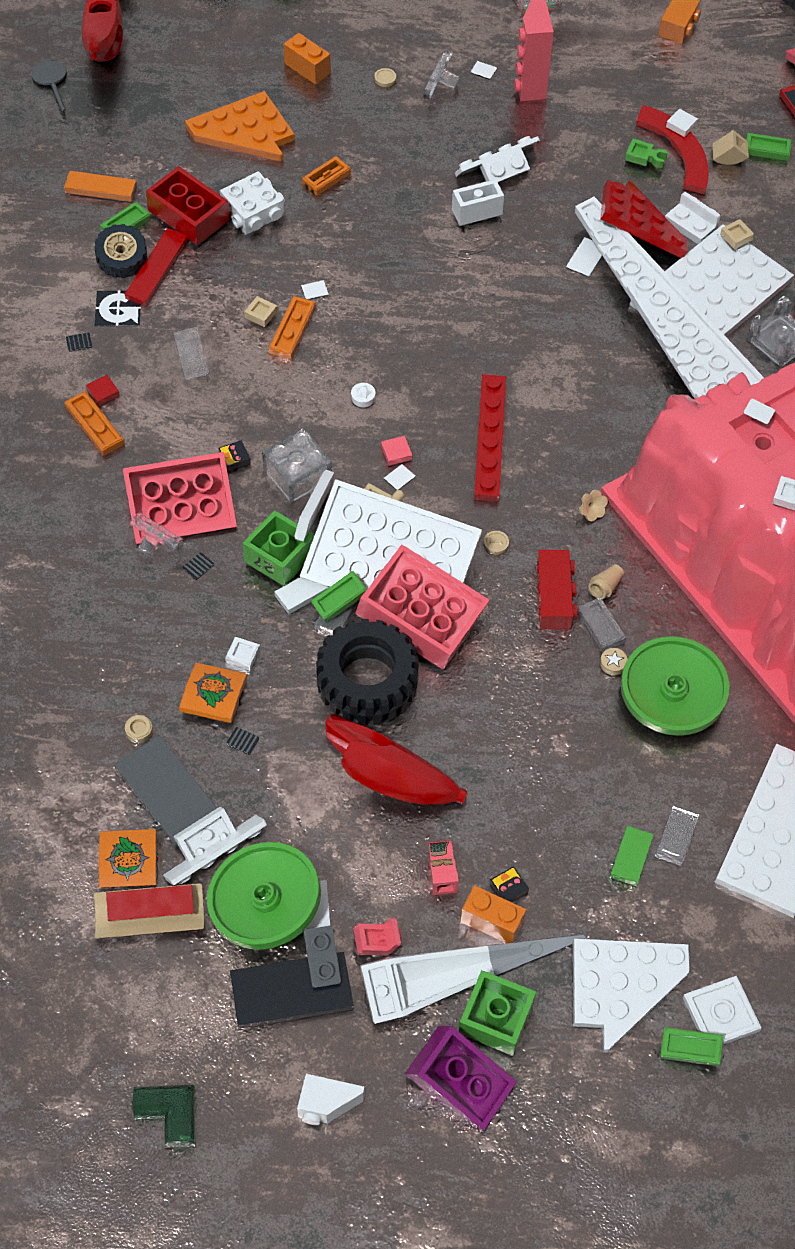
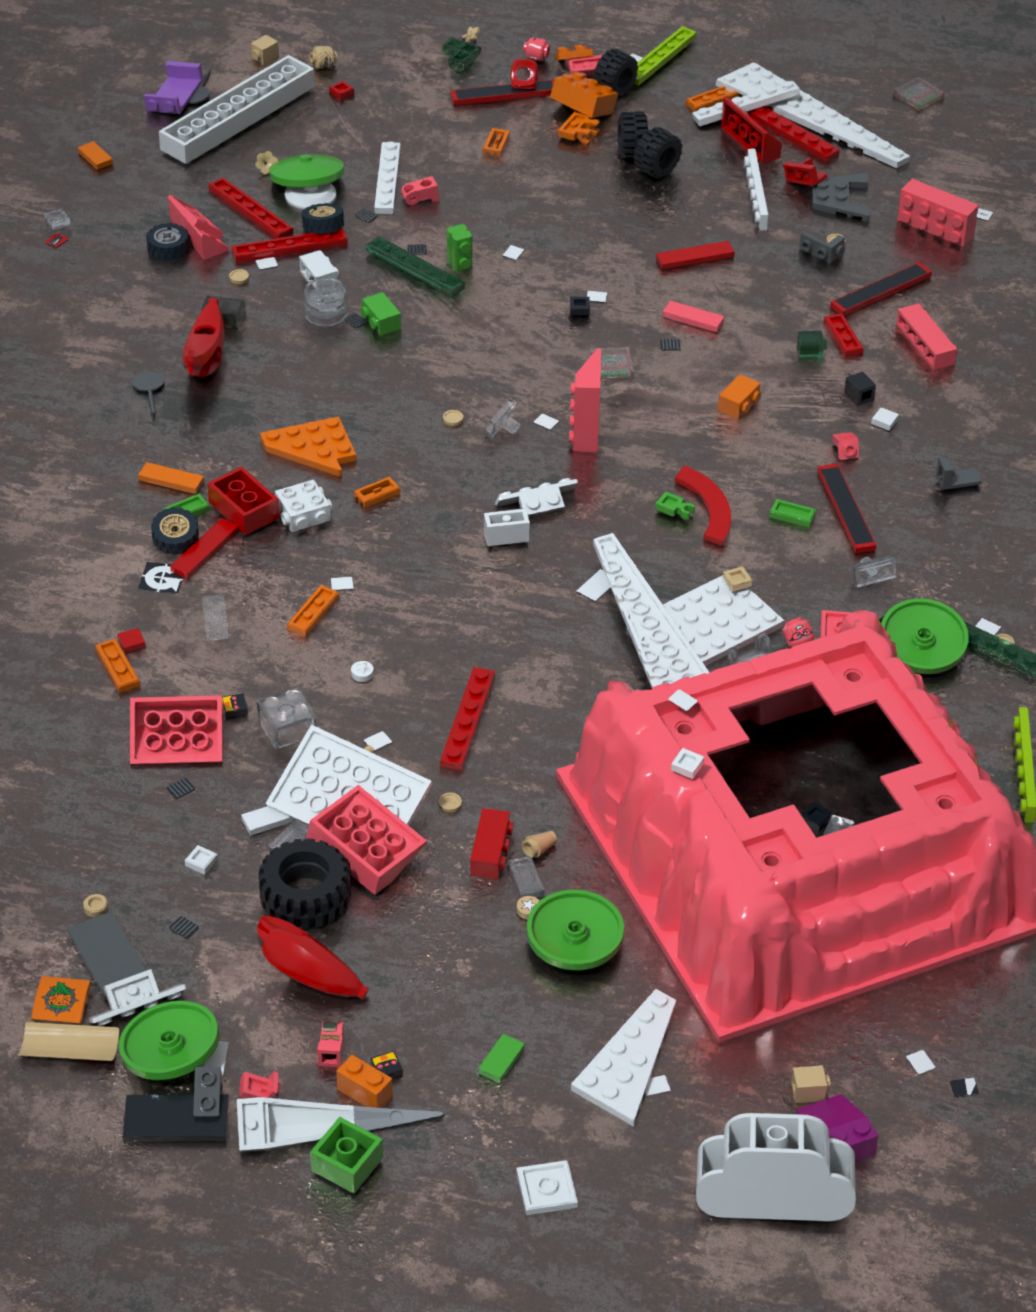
camera: 10 degrees right, 15 degrees down
black sticker [66,333,92,351] -> none
red tile [106,885,194,922] -> none
clear tile [130,512,182,556] -> none
clear green brick [133,1084,195,1148] -> none
orange slope [179,663,247,723] -> none
bright green brick [242,510,315,586] -> none
tan plate [244,296,277,327] -> none
orange brick [283,33,331,85] -> none
white tile [294,470,334,542] -> none
white slope [297,1074,365,1125] -> none
bright green tile [311,571,367,623] -> none
coral tile [381,436,412,466] -> none
magenta slope [405,1026,517,1131] -> none
white wing [573,939,689,1052] -> none
tan plant [579,490,608,521] -> none
red wing [600,180,688,258] -> none
clear tile [655,806,699,866] -> none
bright green tile [661,1027,724,1067] -> none
white bracket [665,192,720,244] -> none
white tile [666,109,698,137] -> none
tan brick [712,130,749,165] -> none

